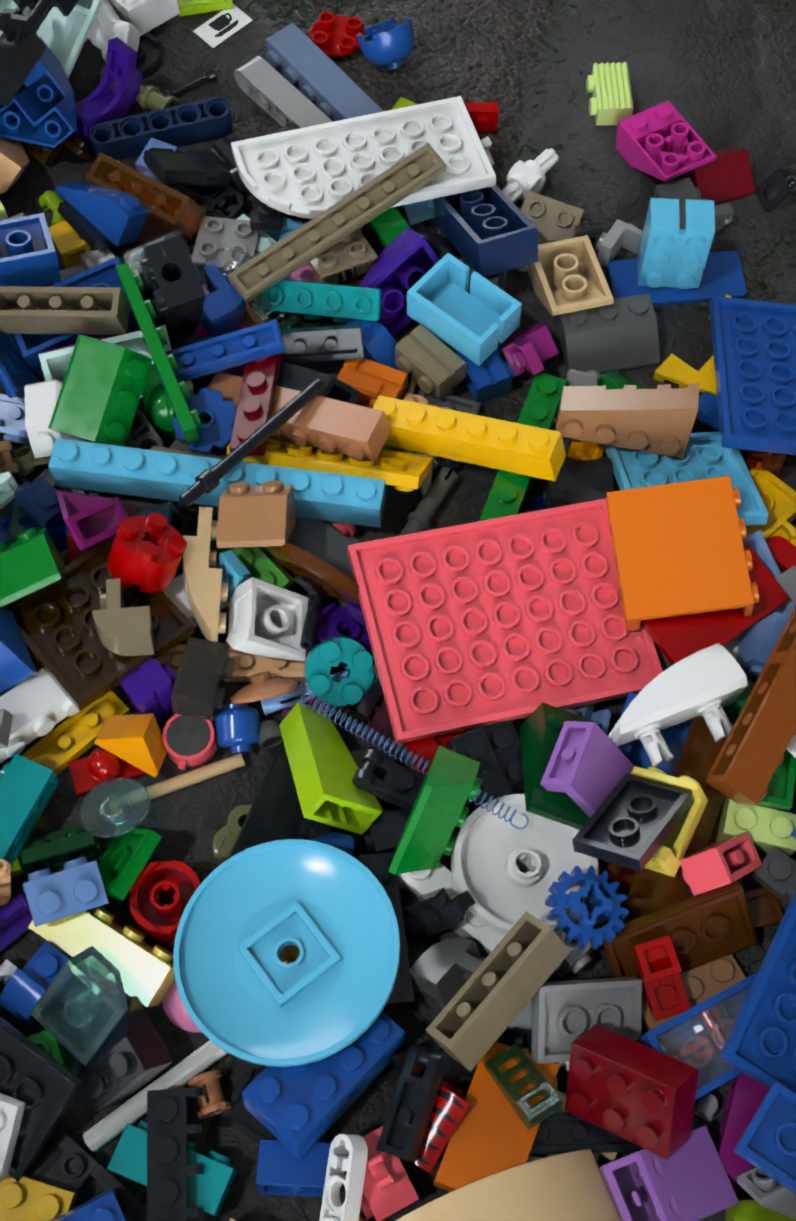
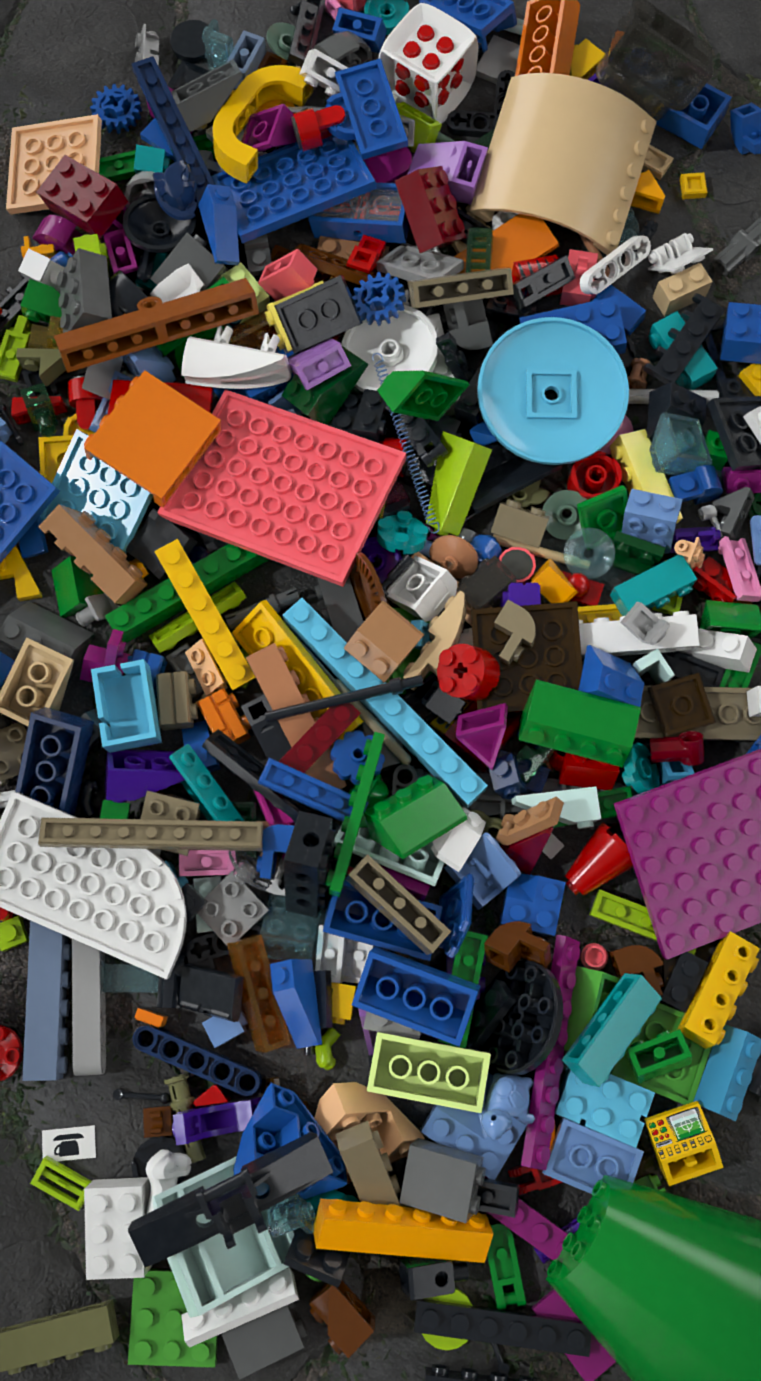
camera: 140 degrees left, 10 degrees up
none -> orange tile [135,1008,168,1027]
none -> reddish brown tile [143,1106,173,1138]
none -> lime plate [149,582,247,653]
none -> red slope [193,1084,231,1106]
none -> dark tan piece [491,499,550,548]
none -> sand green dish [542,490,587,540]

